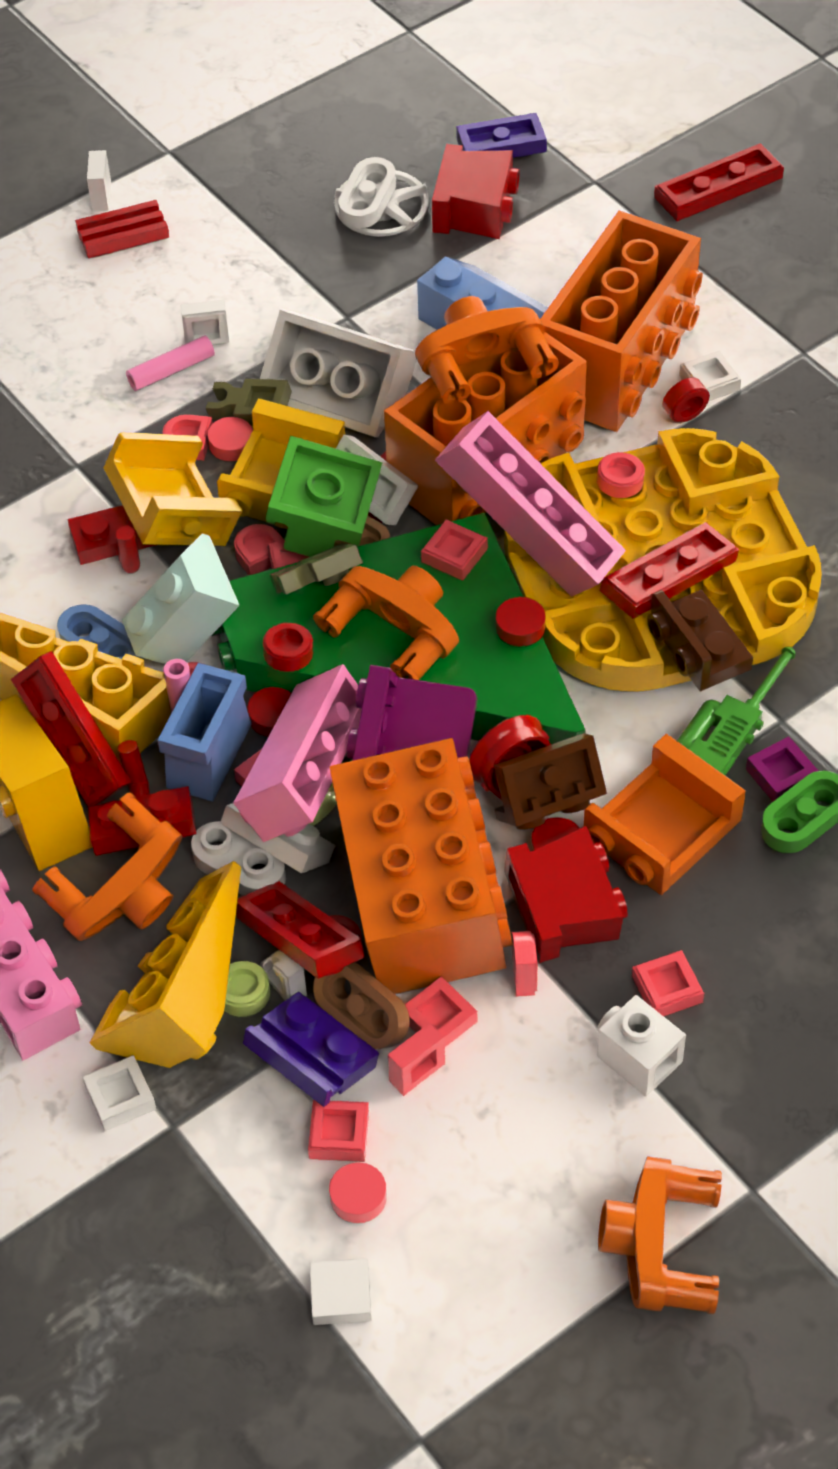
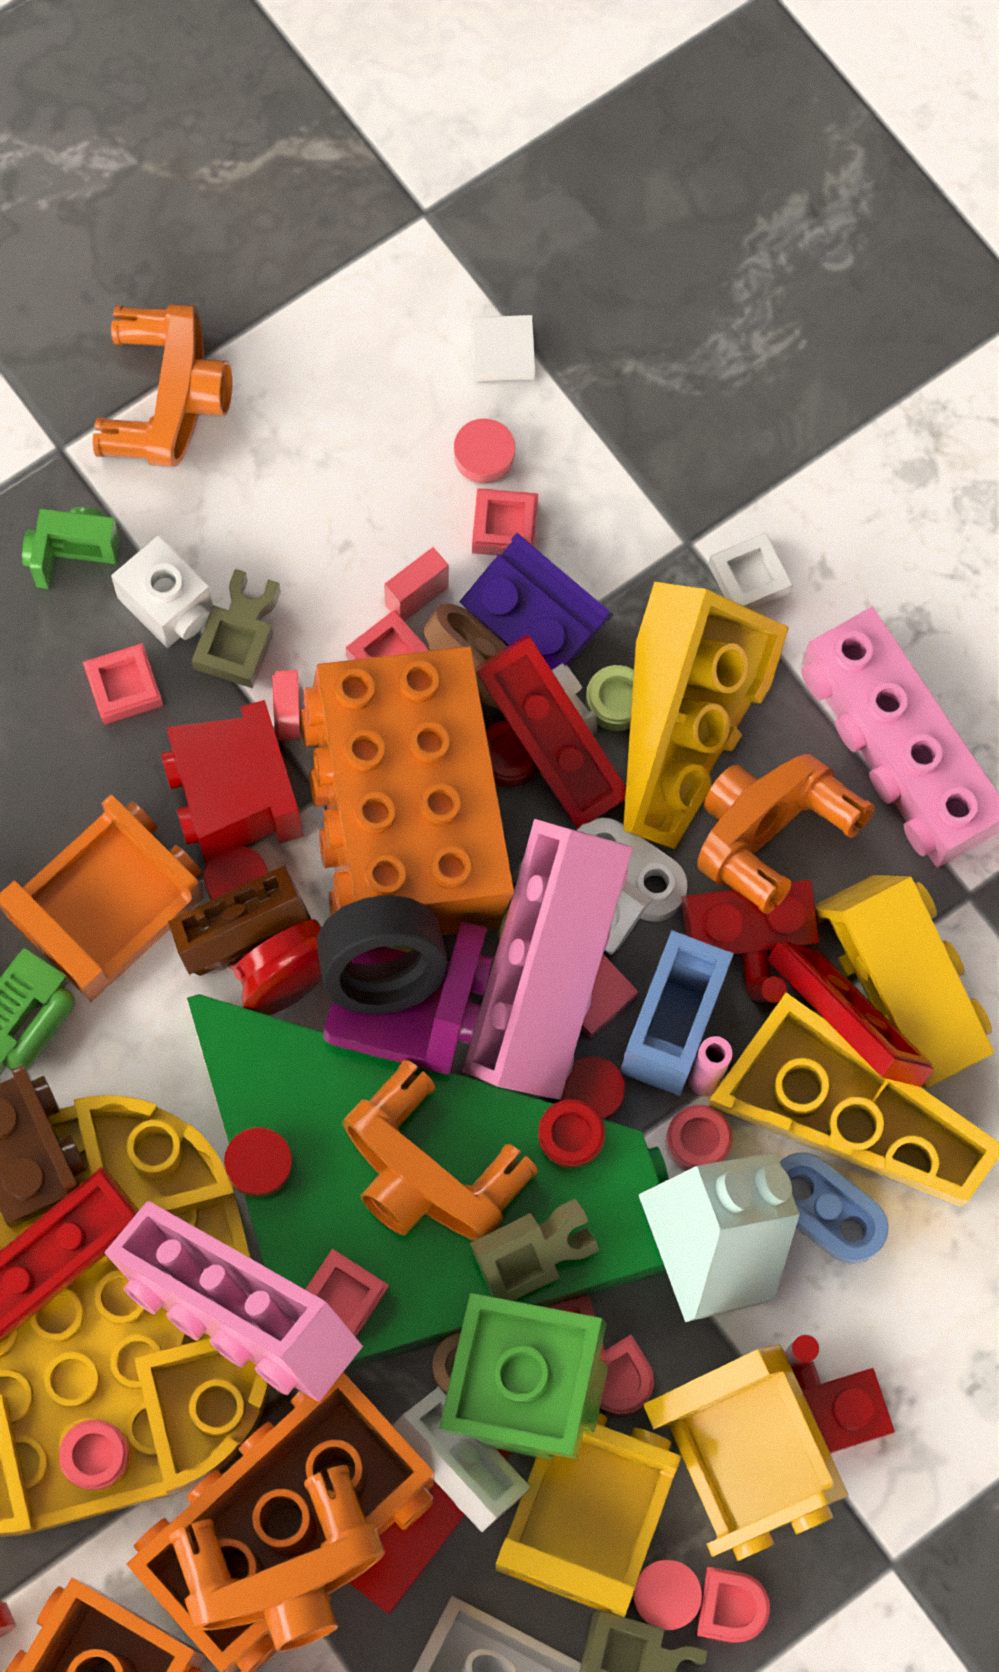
camera: 175 degrees right, 20 degrees up
none -> bright green bracket [22,507,120,589]
none -> olive plate [192,569,281,688]
none -> black tyre [317,895,447,1015]

